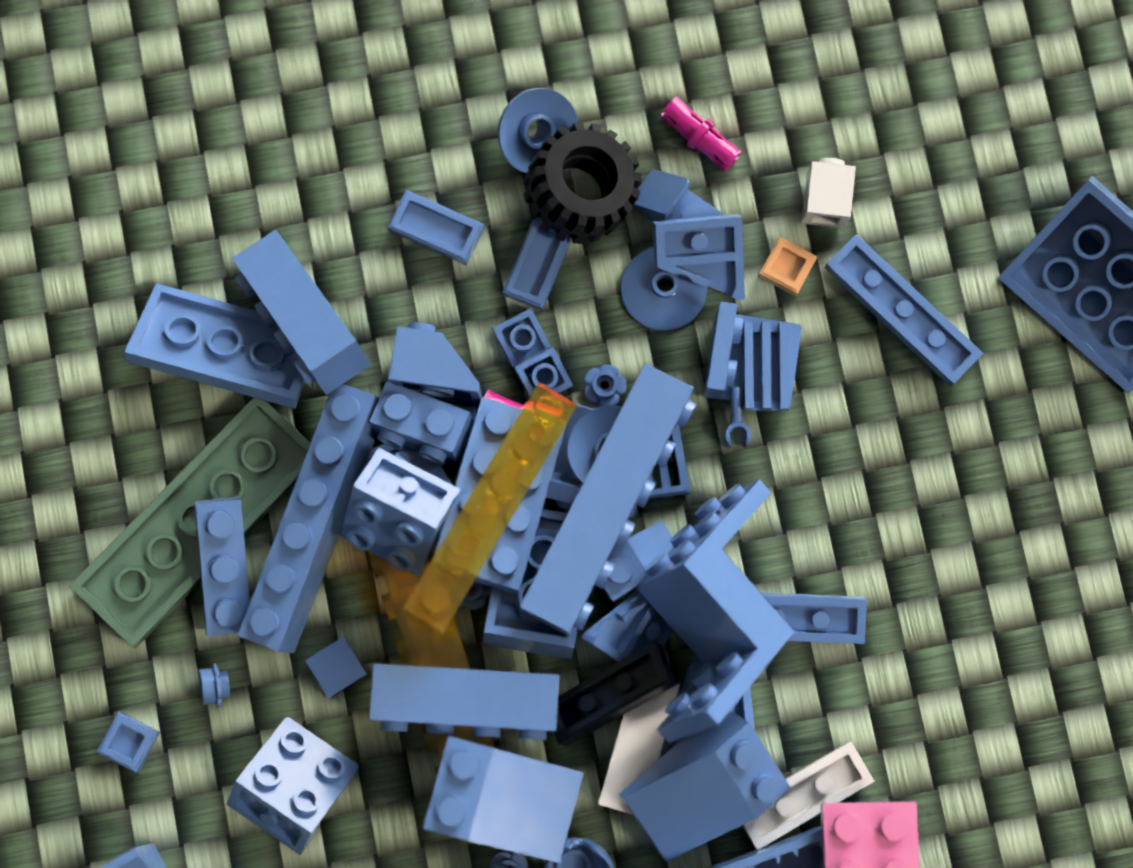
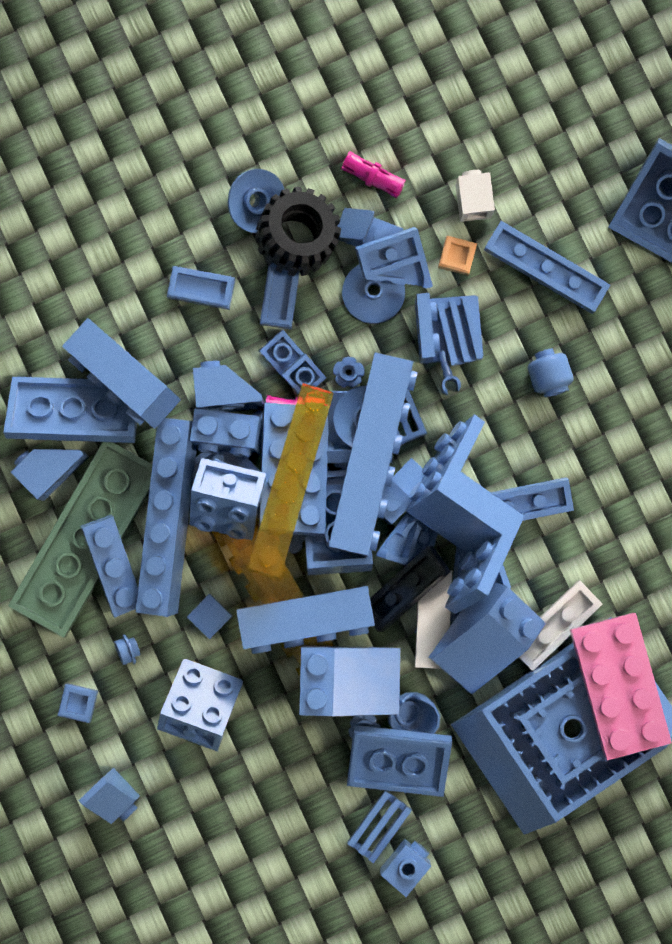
camera: 10 degrees left, 5 degrees up
none -> medium blue slope [11,449,89,501]
none -> medium blue head [528,348,574,398]

